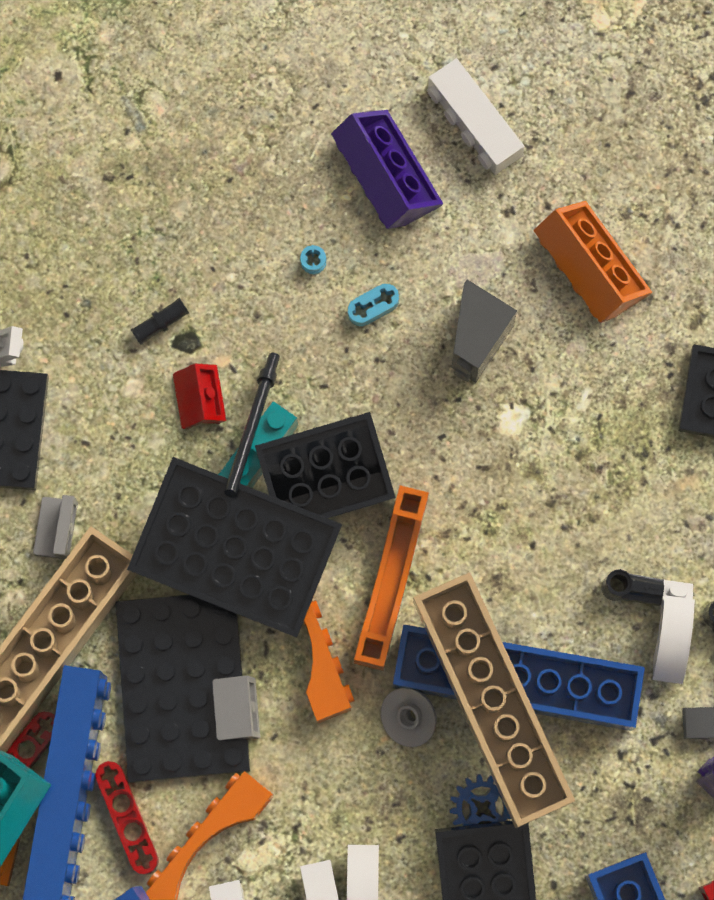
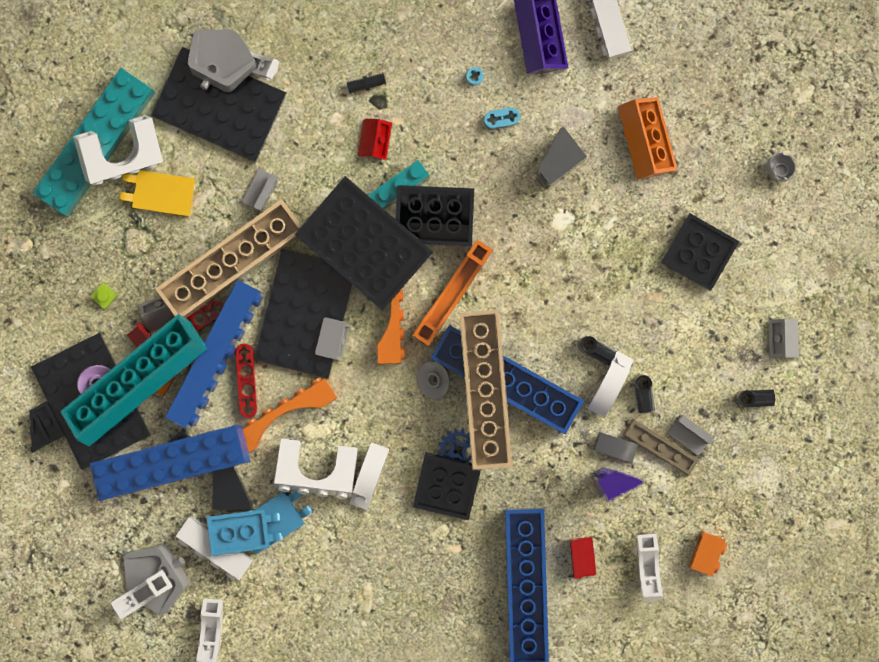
camera: 20 degrees right, 10 degrees up
black bar [224,352,280,497] -> none

